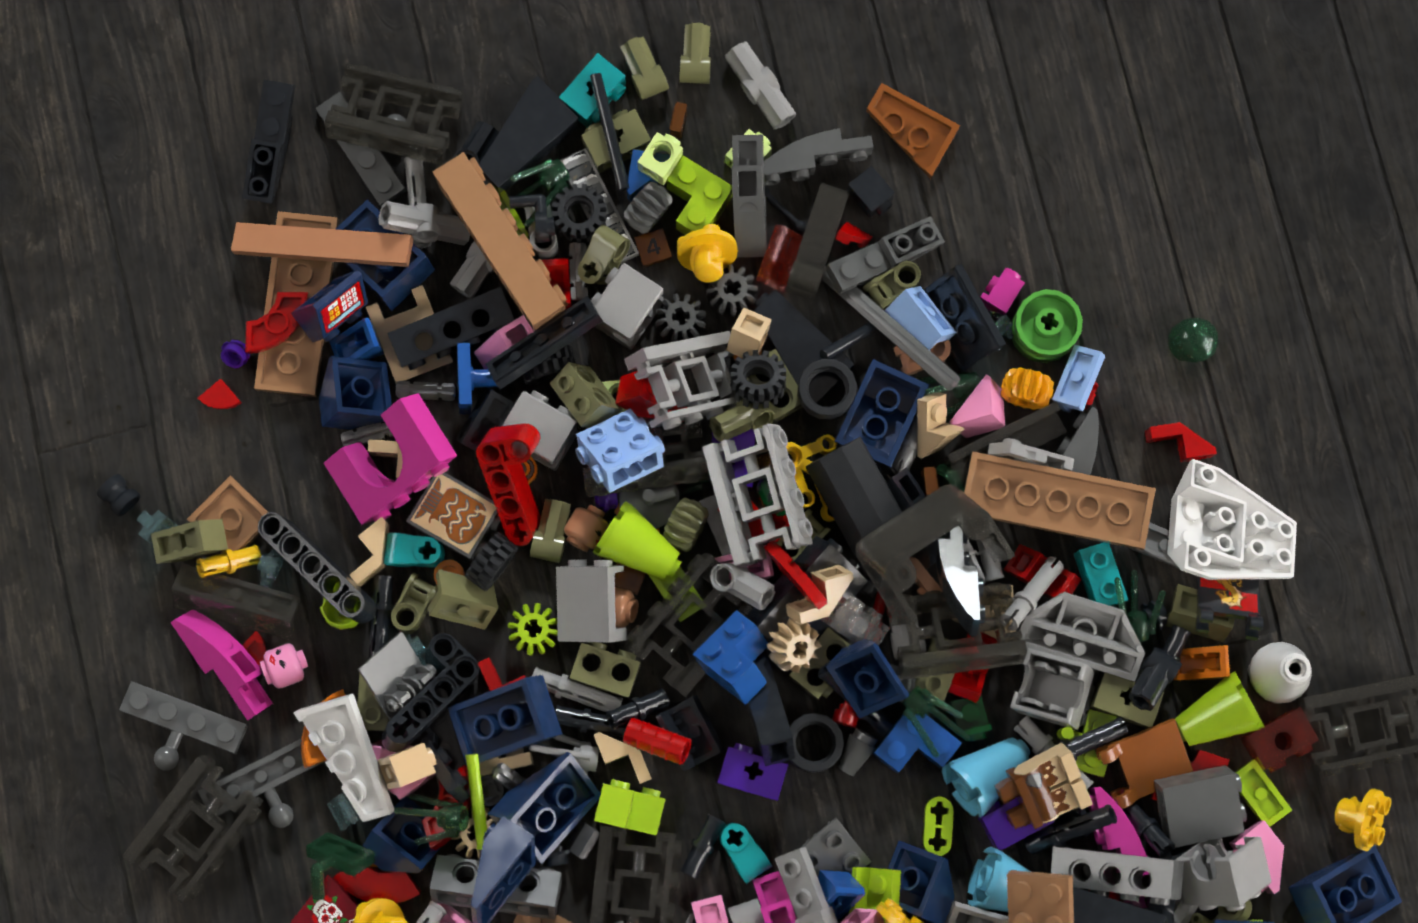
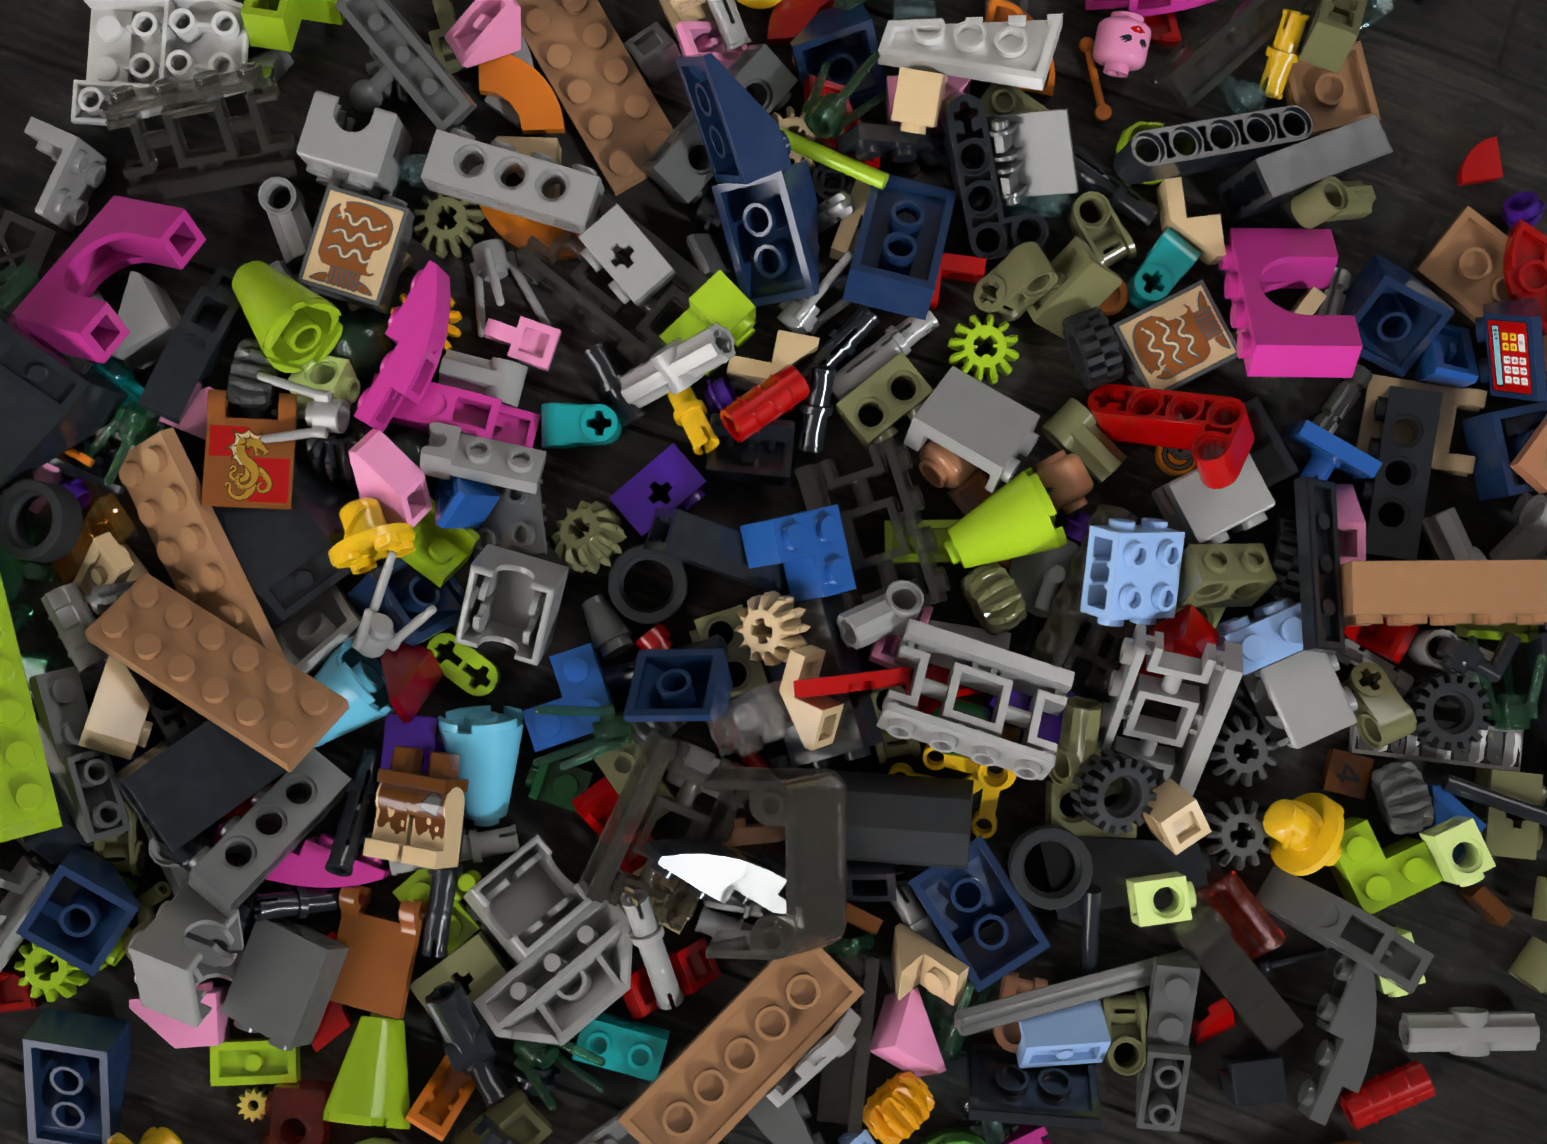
camera: 120 degrees right, 5 degrees up
none -> light yellow piece [236,1086,273,1123]
none -> light grey plant [352,550,437,658]
none -> dark red slope [380,642,444,724]
none -> light grey piece [455,544,569,666]
none -> olive gear [551,500,627,574]
none -> light grey brick [578,204,677,307]
none -> light grey piece [620,323,736,408]
none -> yellow pin [667,386,719,455]
none -> dark purple plate [703,376,738,413]
none -> olive piece [974,242,1058,321]
none -> orange hinge [1079,37,1112,122]
none -> yellowish green brick [1126,872,1196,927]
none -> slope [1214,114,1393,227]
none -> light blue brick [1216,598,1303,676]
none -> olive piece [1291,176,1376,229]
none -> red axle [1338,1060,1436,1130]

